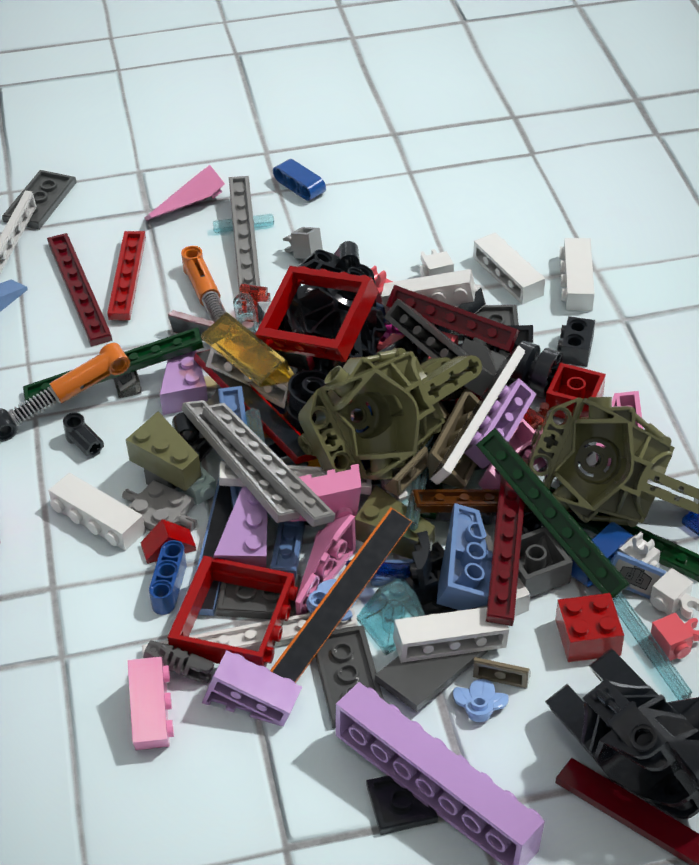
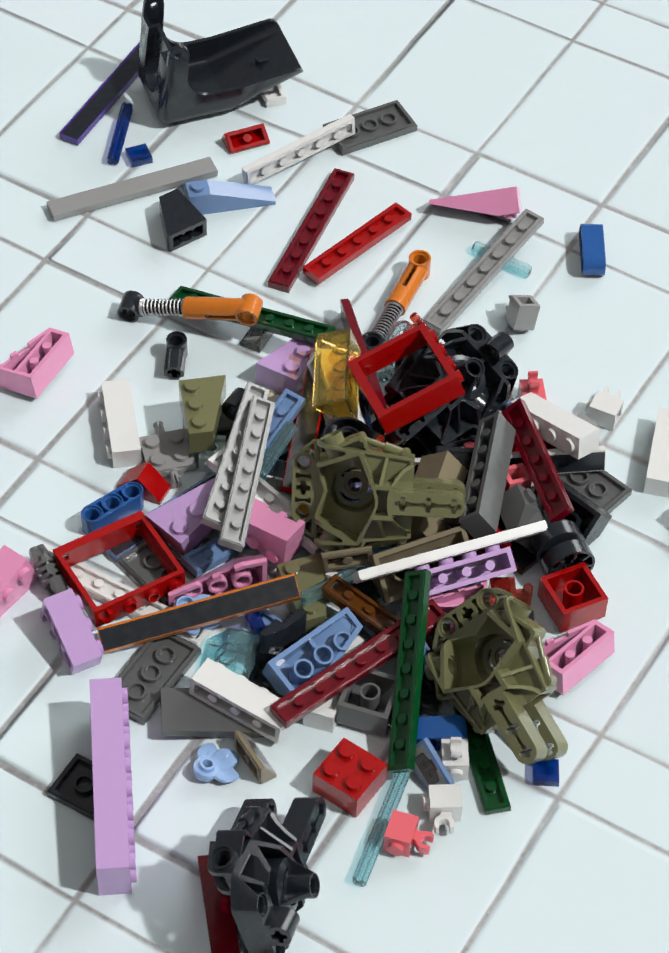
camera: 40 degrees right, 5 degrees up
black brick [557,316,595,367] -> none

